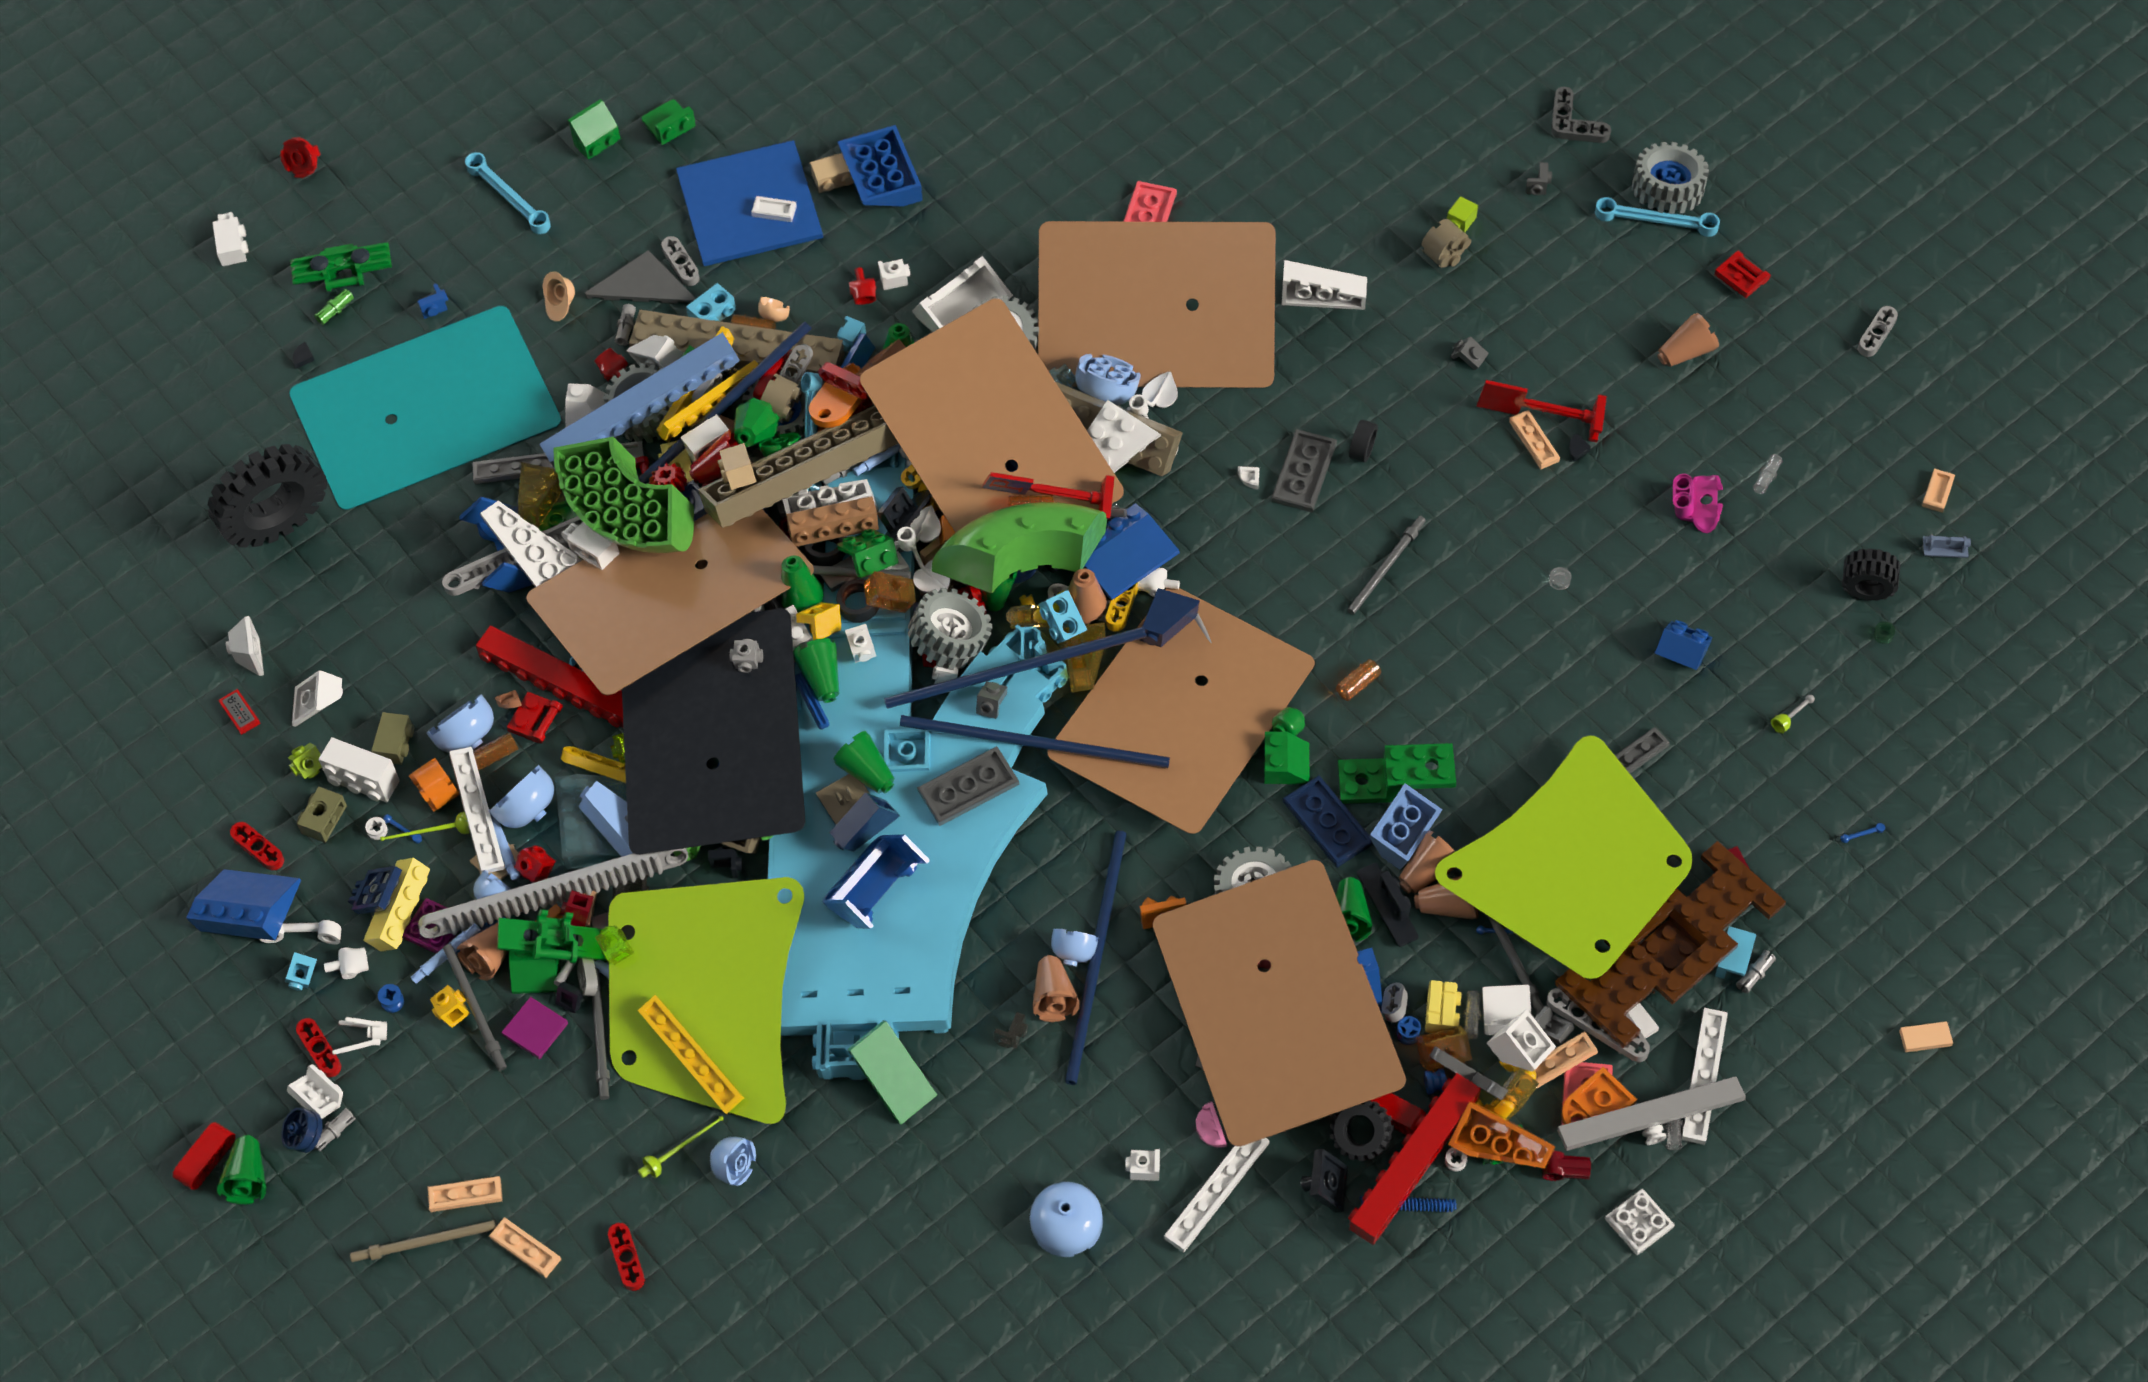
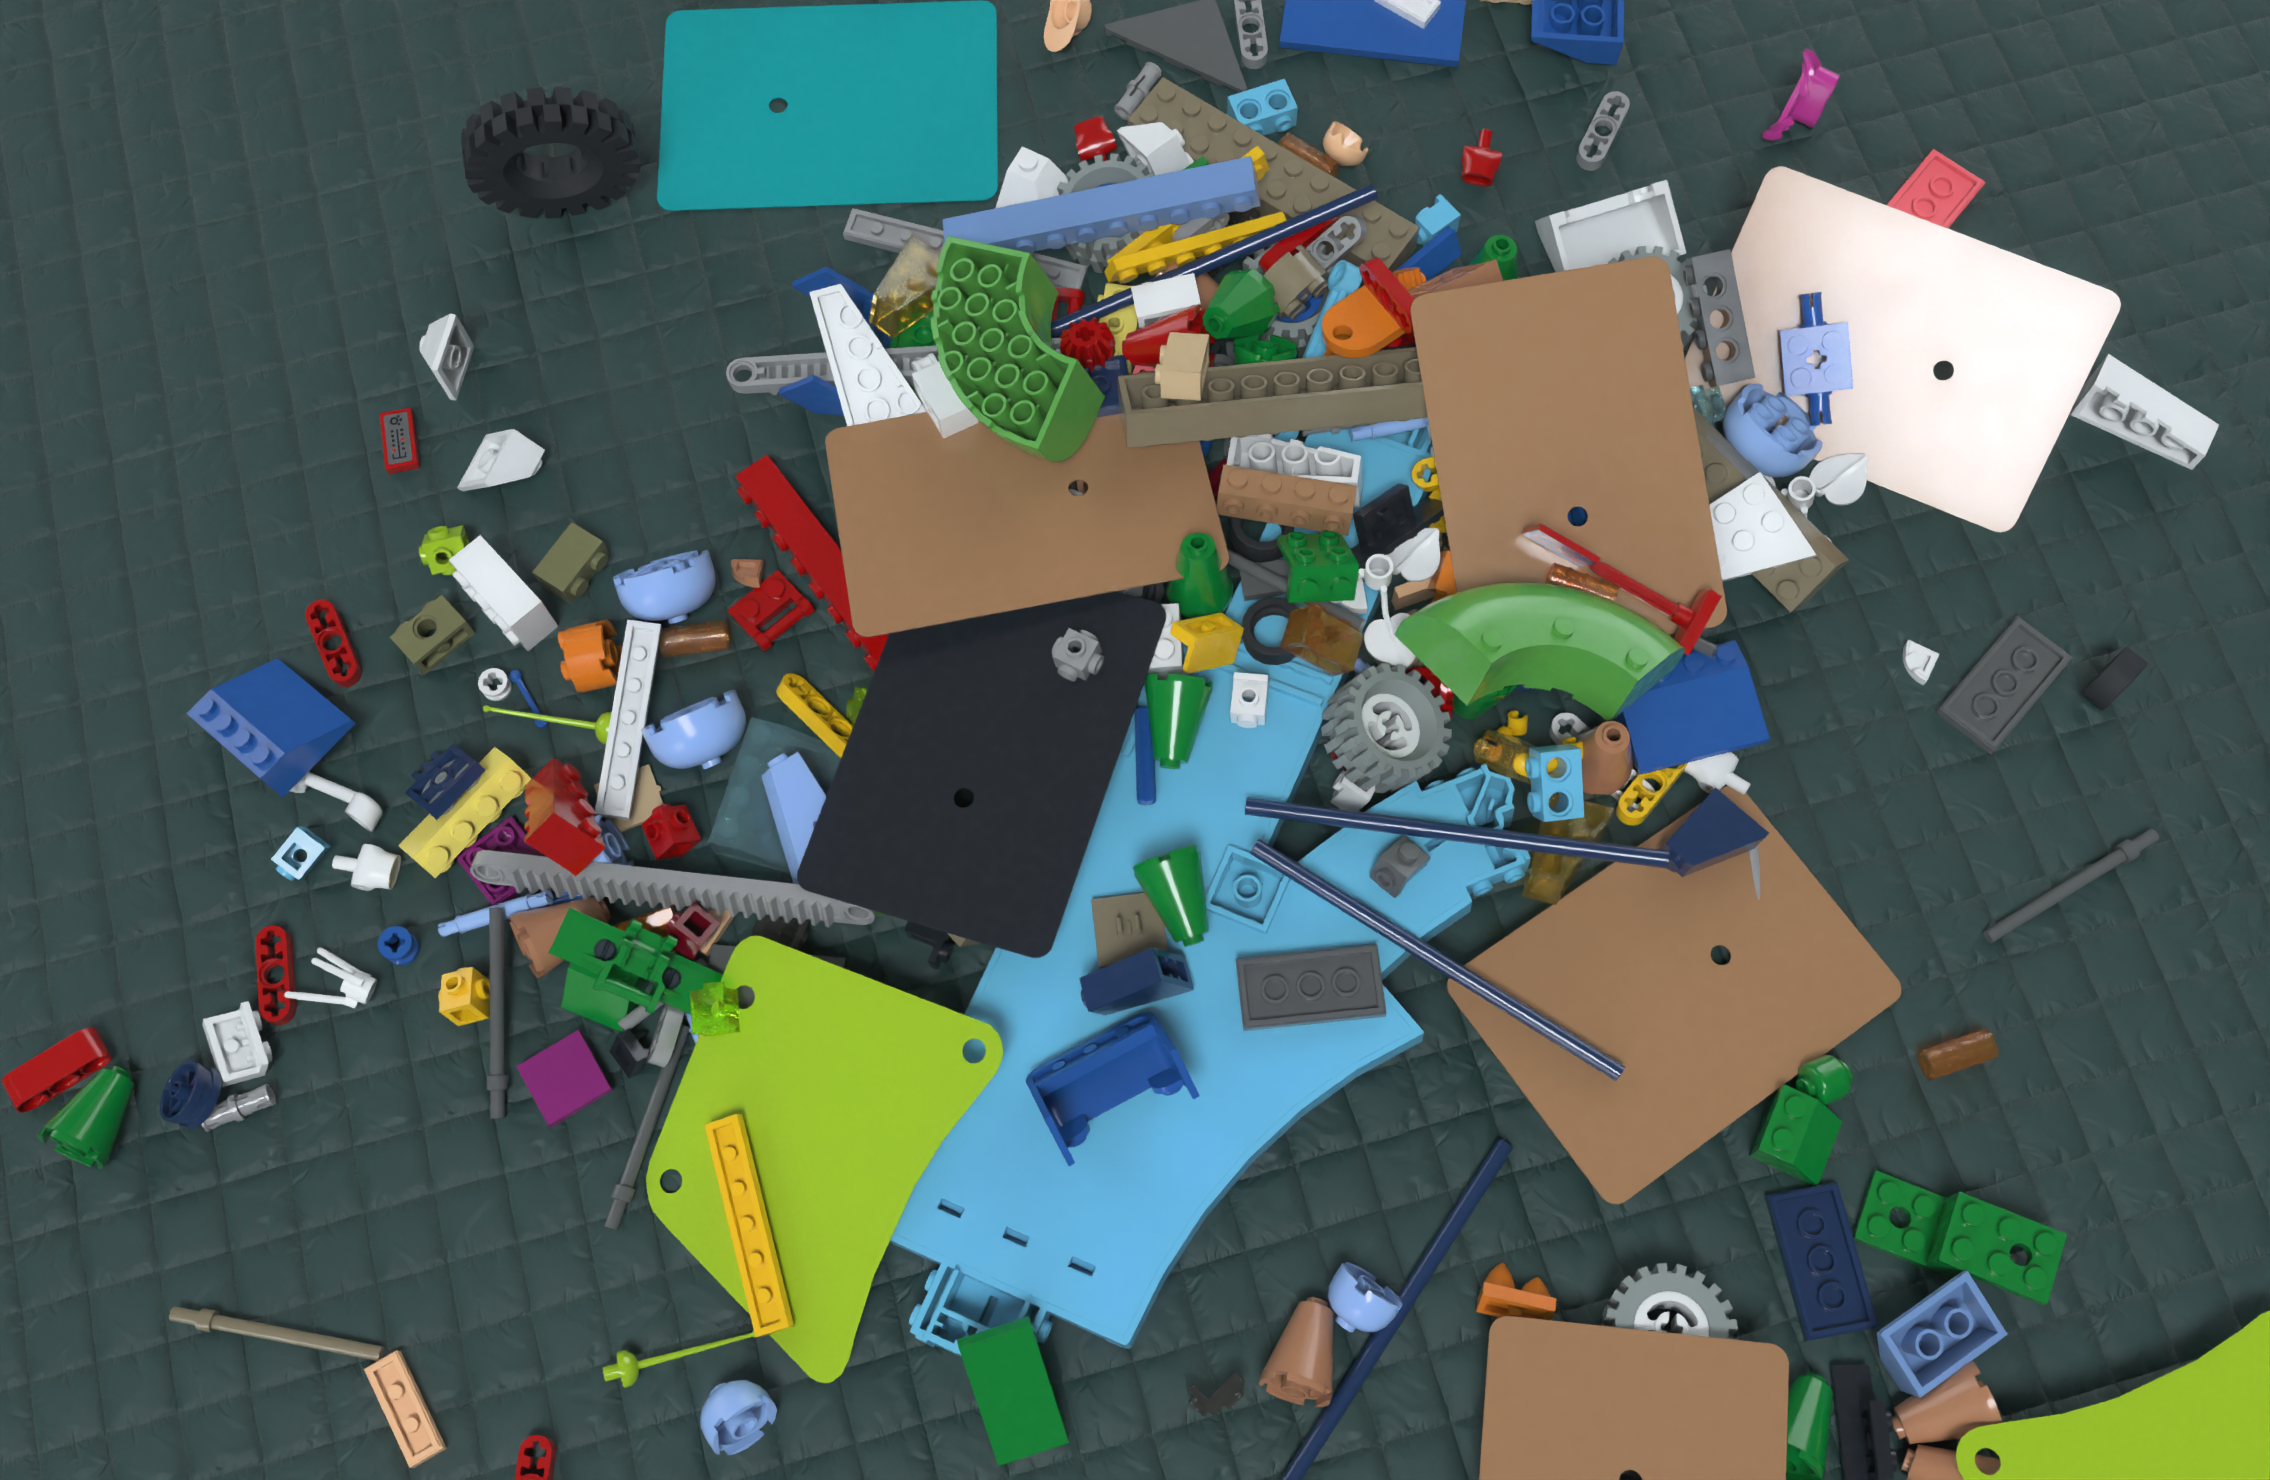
camera: 25 degrees right, 10 degrees up
light nougat tile [428,1176,502,1212] -> none
light blue piece [489,809,520,880] -> none
white brick [878,259,910,290] -> none
none -> red wedge [524,758,606,876]
none -> light grey beam [1576,91,1630,171]
none -> brick [1682,249,1755,387]
none -> dark pink piece [1761,49,1841,140]
none -> brick [1779,292,1853,426]

